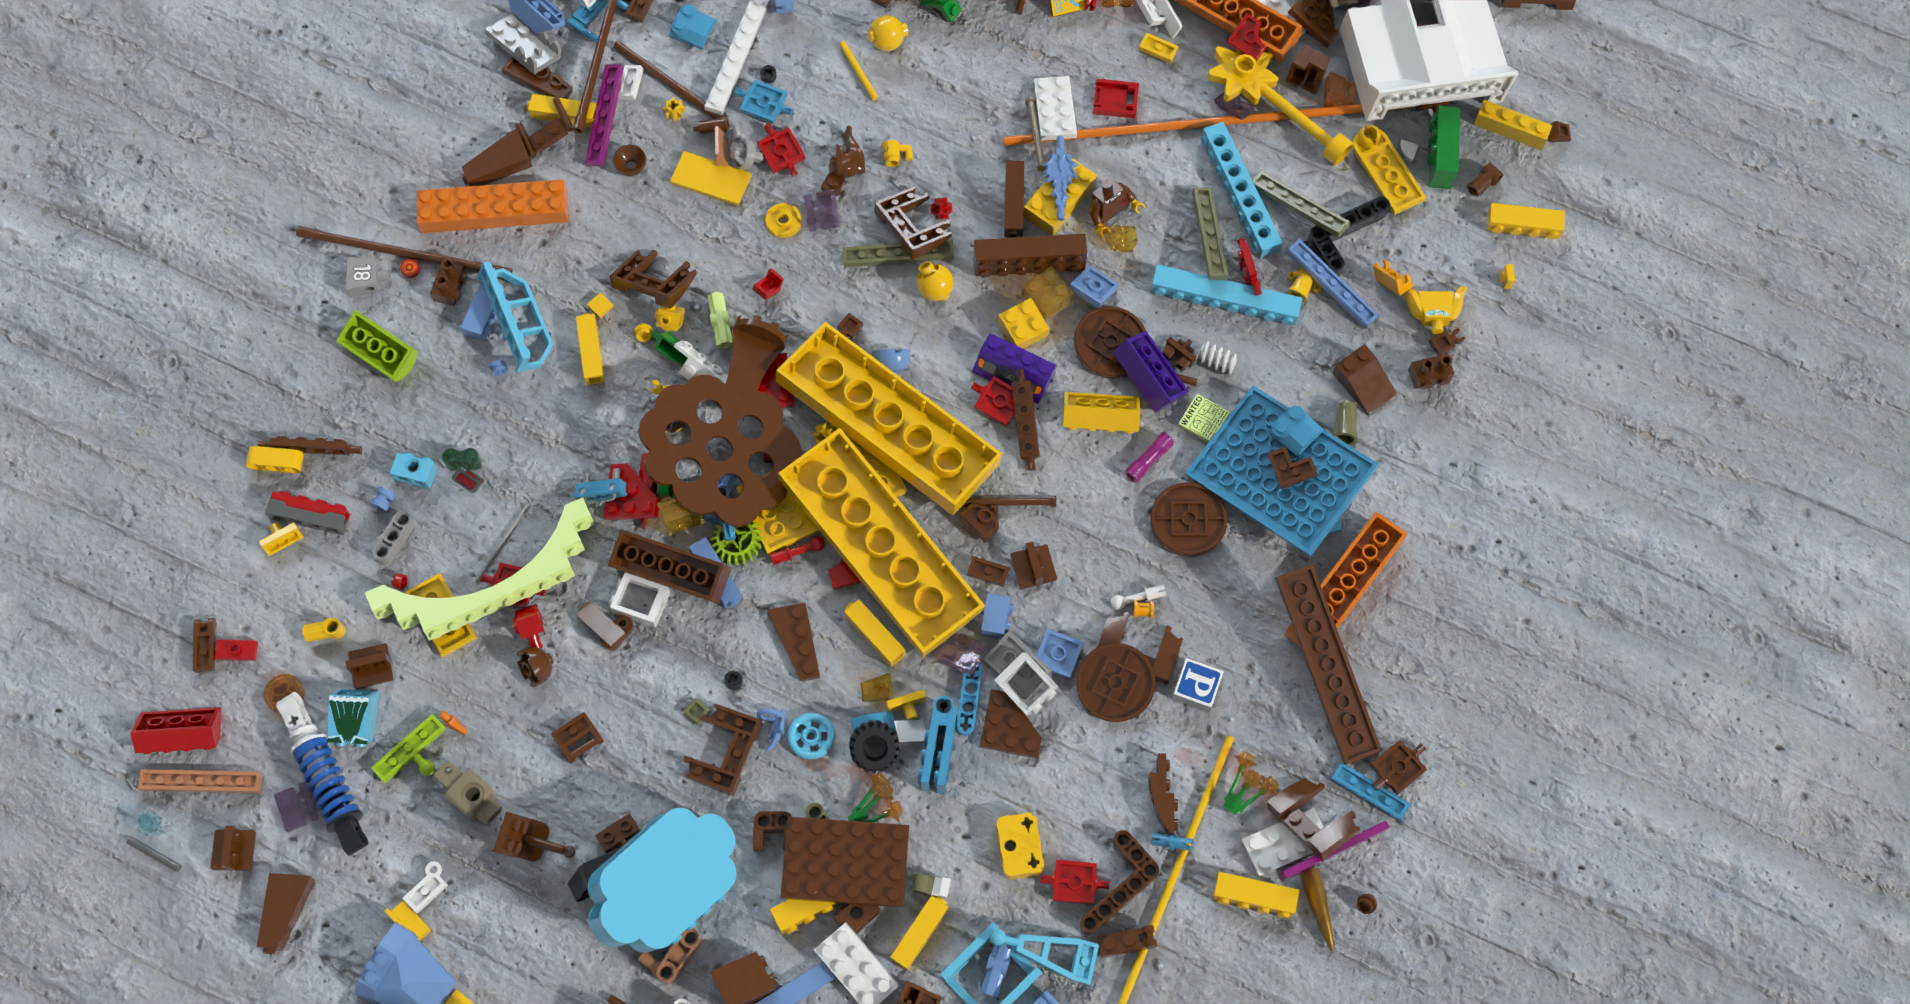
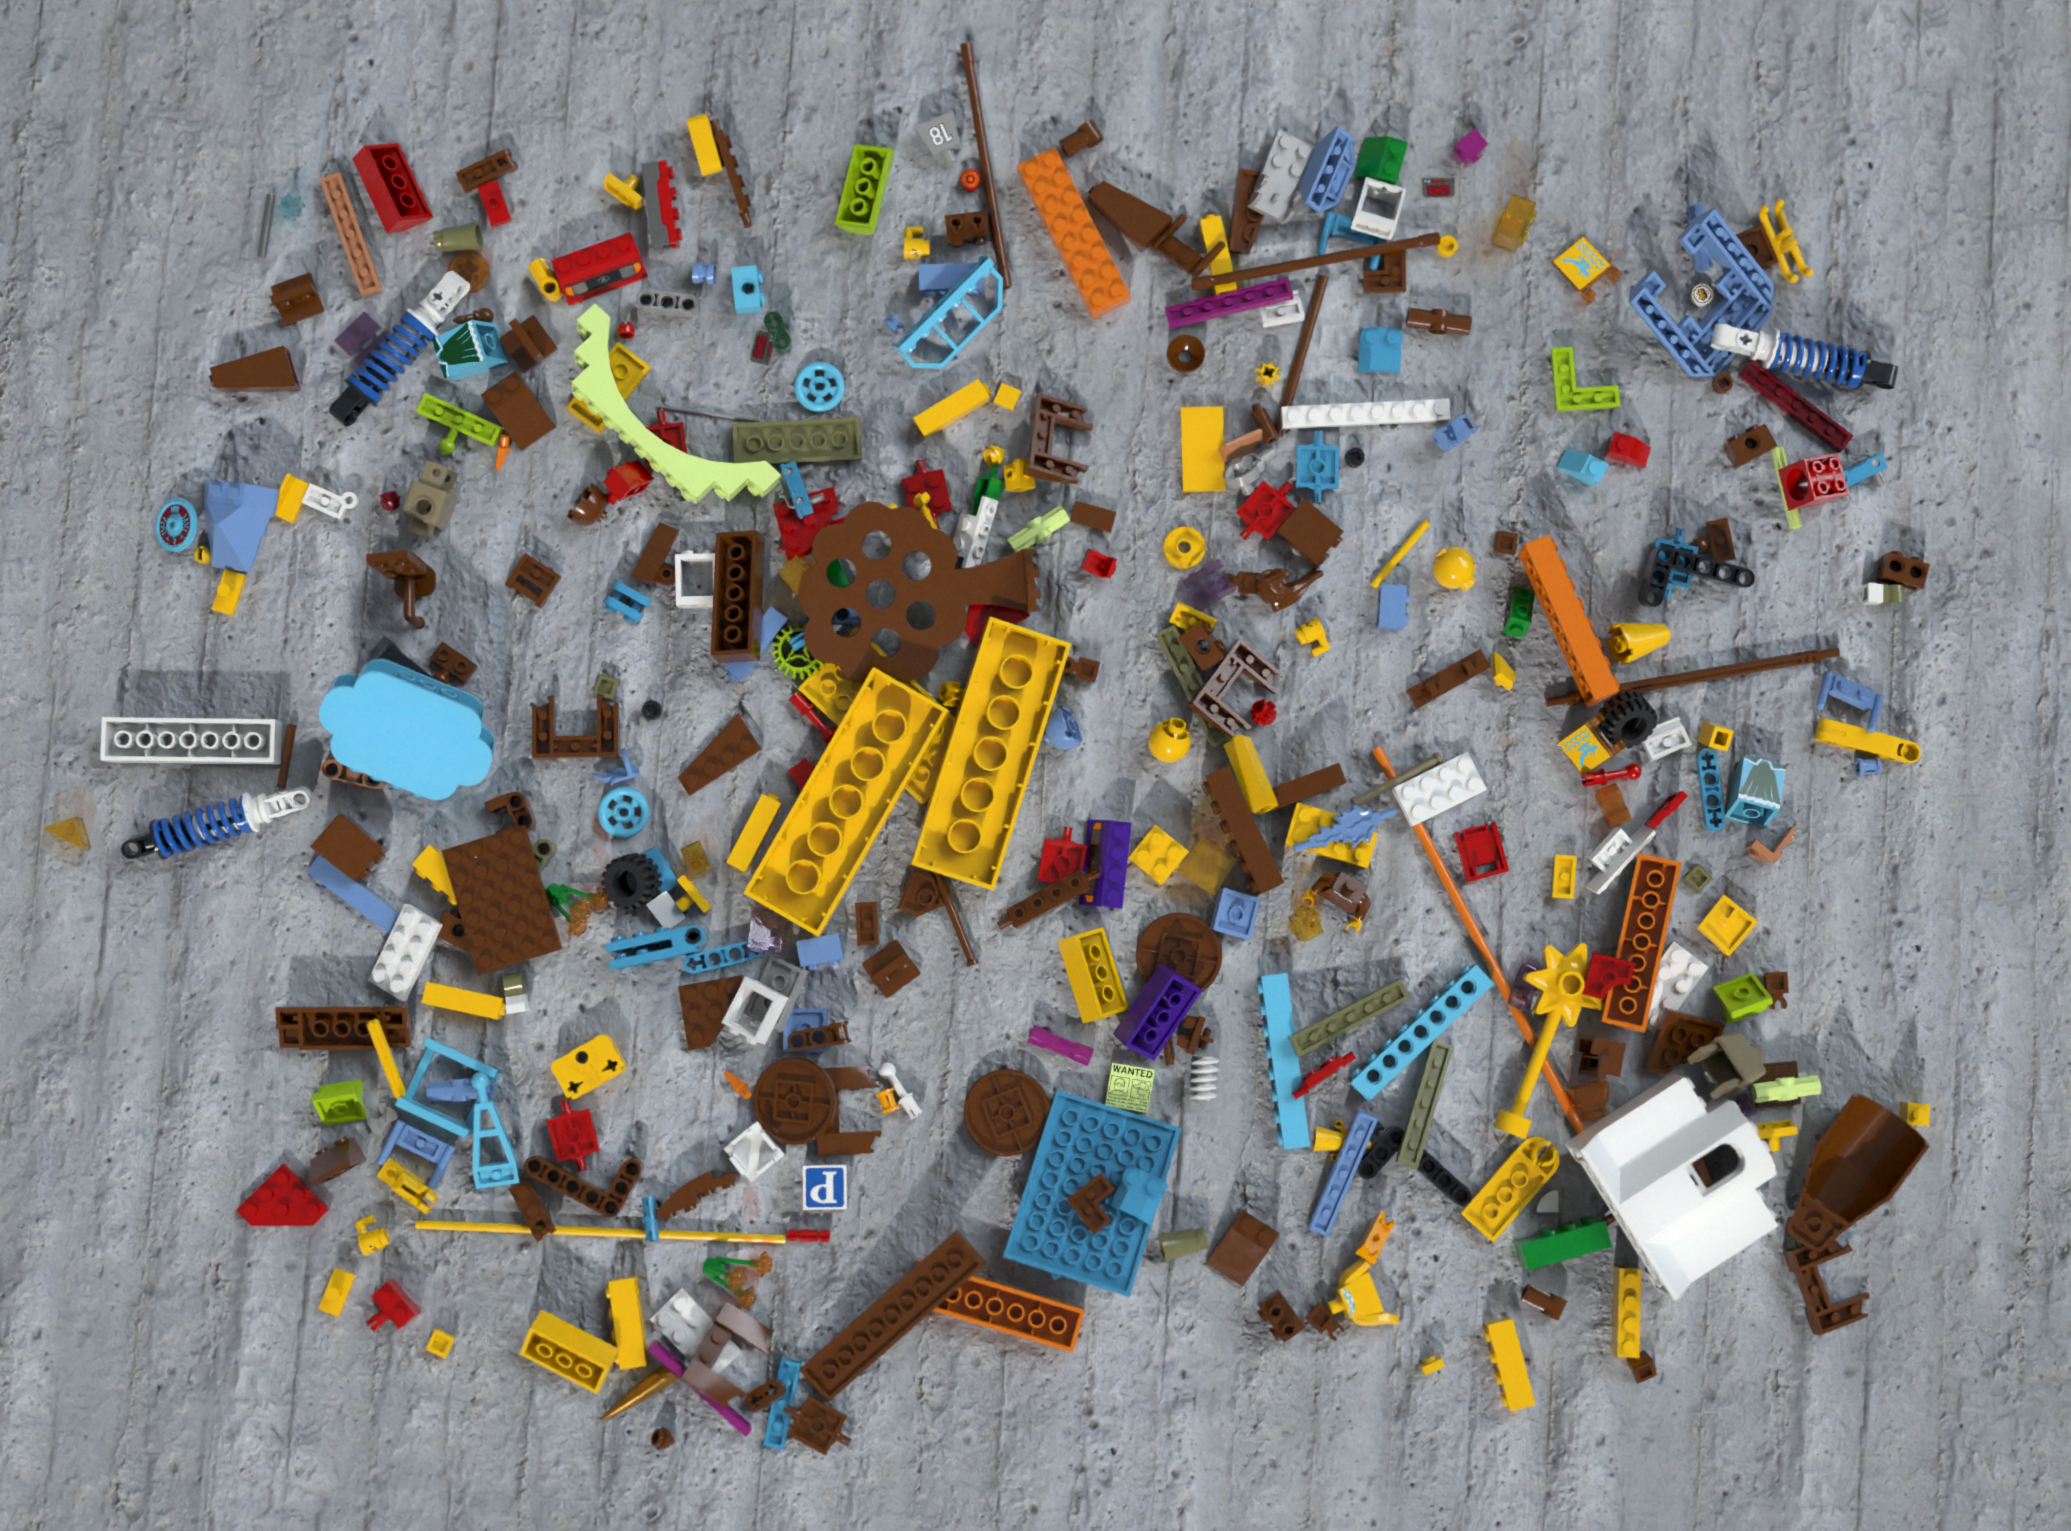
camera: 65 degrees right, 15 degrees up
none -> dark red plate [379,490,401,511]
none -> olive plant [433,221,483,252]
none -> reddish brown bar [453,308,494,324]
none -> reddish brown slope [481,371,556,451]
none -> yellow brick [520,1310,620,1394]
none -> red slope [551,232,648,306]
none -> dark azure brick [603,580,652,624]
none -> orange bar [723,1070,752,1099]
none -> white panel [724,1121,785,1182]
none -> olive plate [732,417,862,465]
none -> reddish brown beam [746,1379,786,1411]
none -> reddish brown piece [787,1021,852,1051]
none -> red axle [787,1229,830,1242]
none -> medium azure plate [794,362,845,412]
none -> red plate [902,459,953,530]
none -> yellow piece [904,226,929,259]
none -> reddish brown piece [1059,120,1104,158]
none -> reddish brown tile [1070,501,1117,533]
none -> yellow plate [1169,601,1217,629]
none -> reddish brown brick [1178,619,1226,672]
none -> yellow brick [1223,734,1279,815]
none -> reddish brown brick [1276,499,1344,566]
none -> medium blue brick [1376,584,1410,631]
none -> reddish brown hinge [1406,649,1491,709]
none -> yellow piece [1491,652,1516,691]

